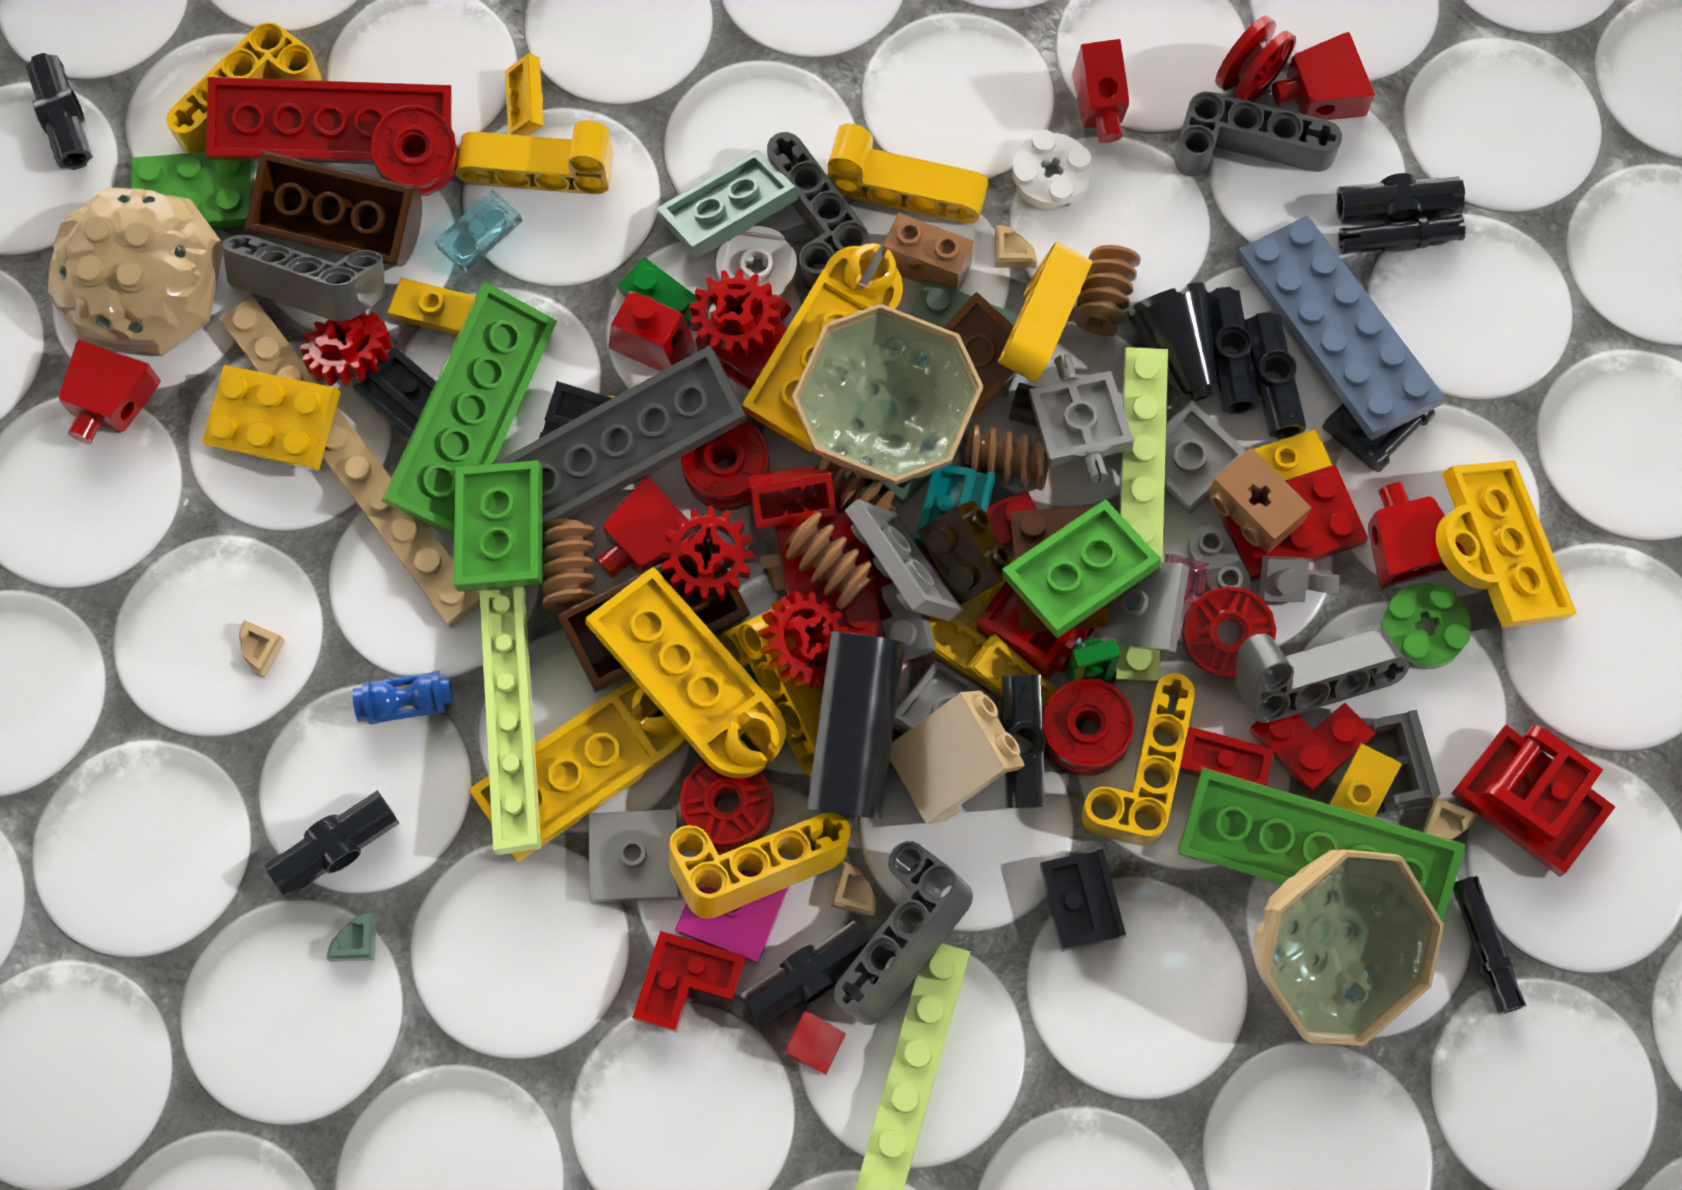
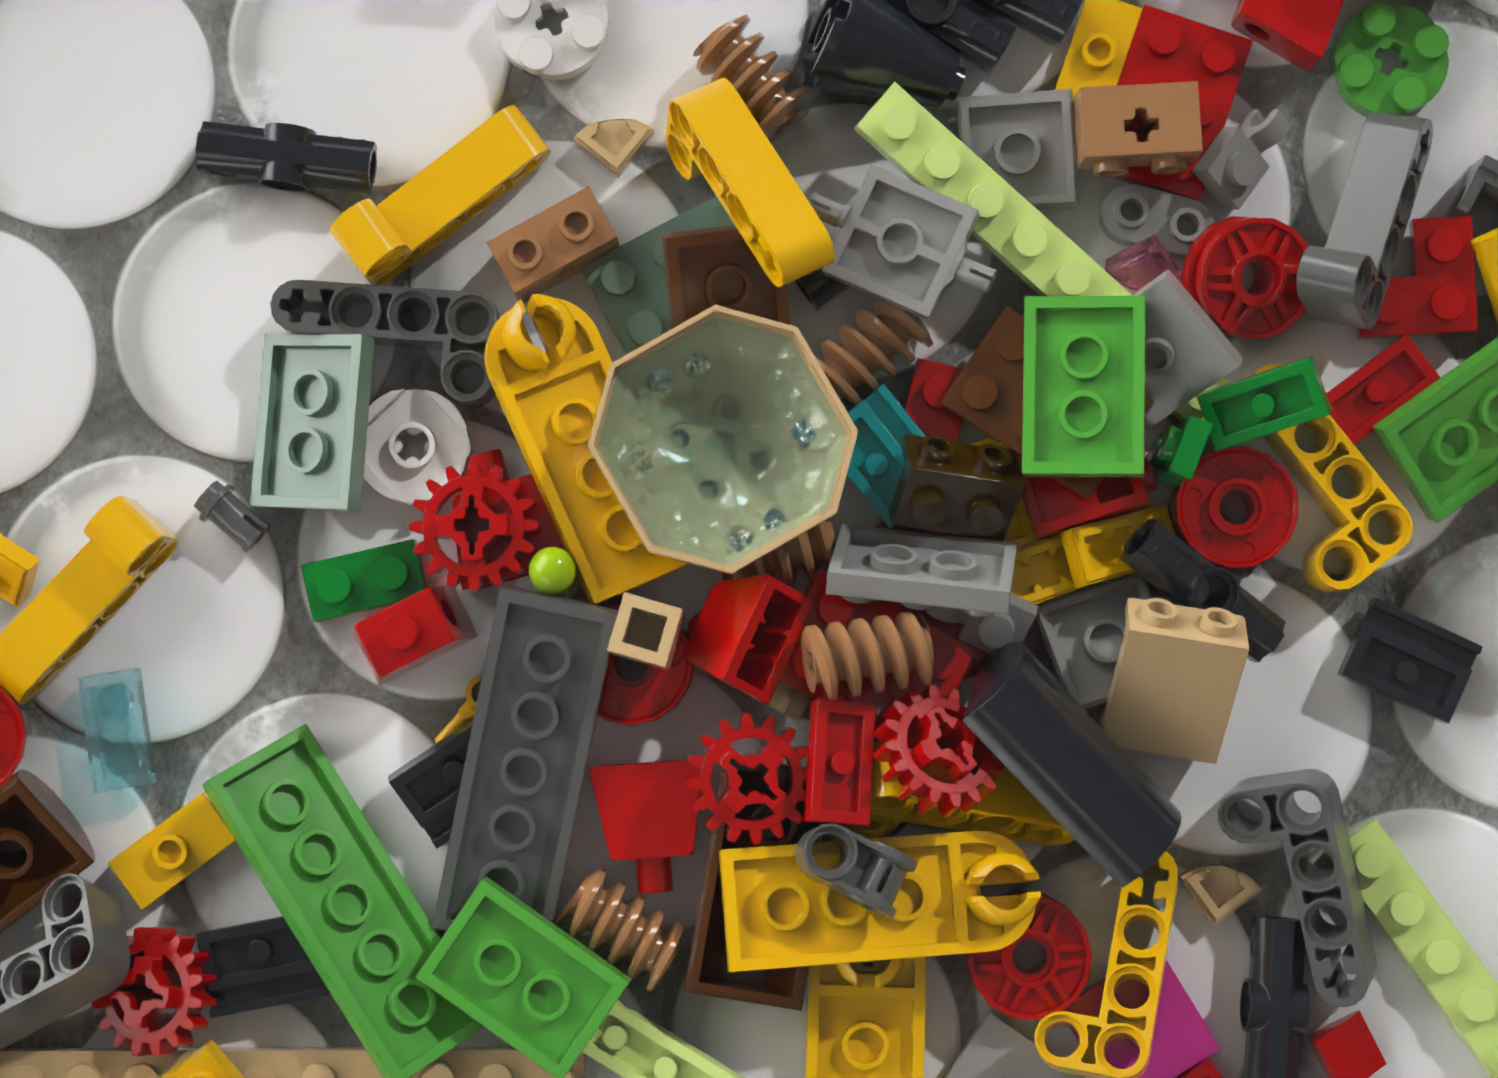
camera: 55 degrees left, 15 degrees up
none -> dark grey pin [194,480,271,553]
none -> black piece [195,121,377,194]
none -> lime cylinder [528,547,577,597]
none -> tan brick [607,592,686,671]
none -> dark grey piece [795,823,918,919]
none -> red plate [804,699,876,827]
none -> green plate [1196,355,1332,451]

